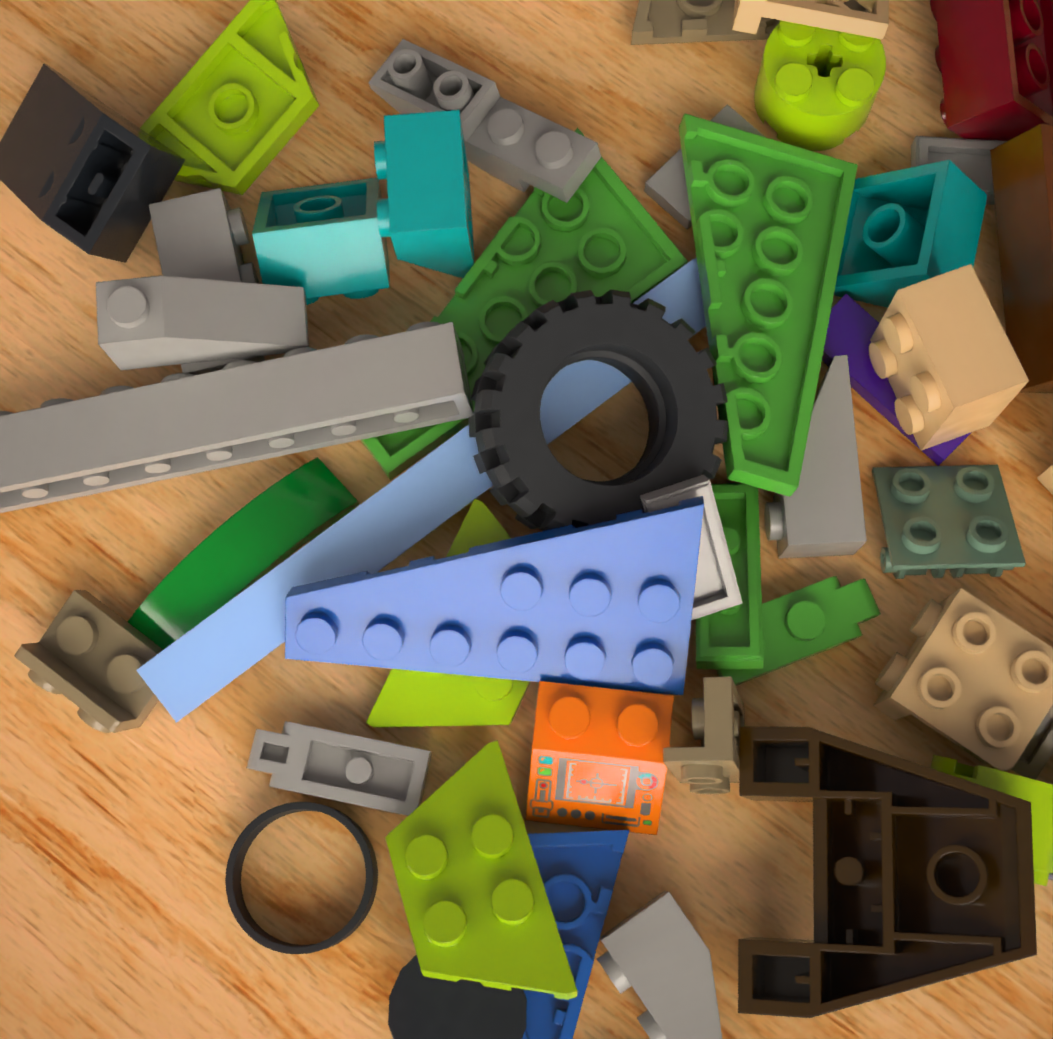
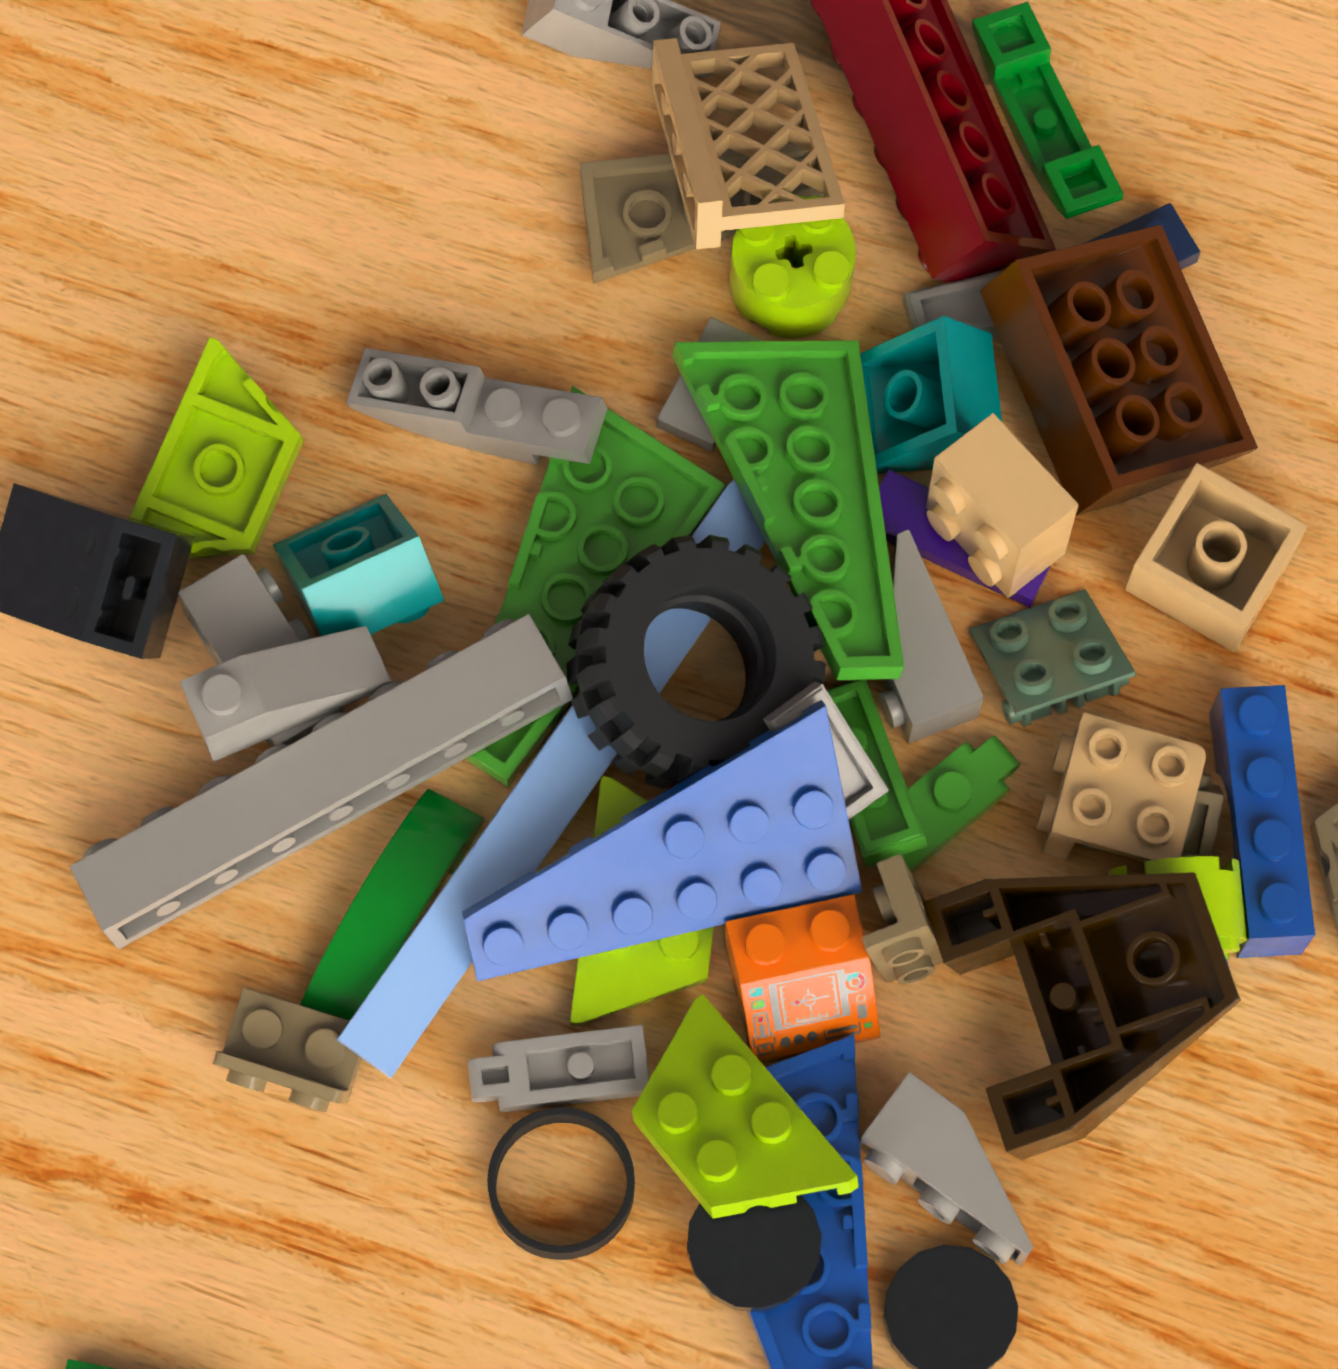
camera: 25 degrees left, 5 degrees down
teal slope [374,110,475,278] -> none

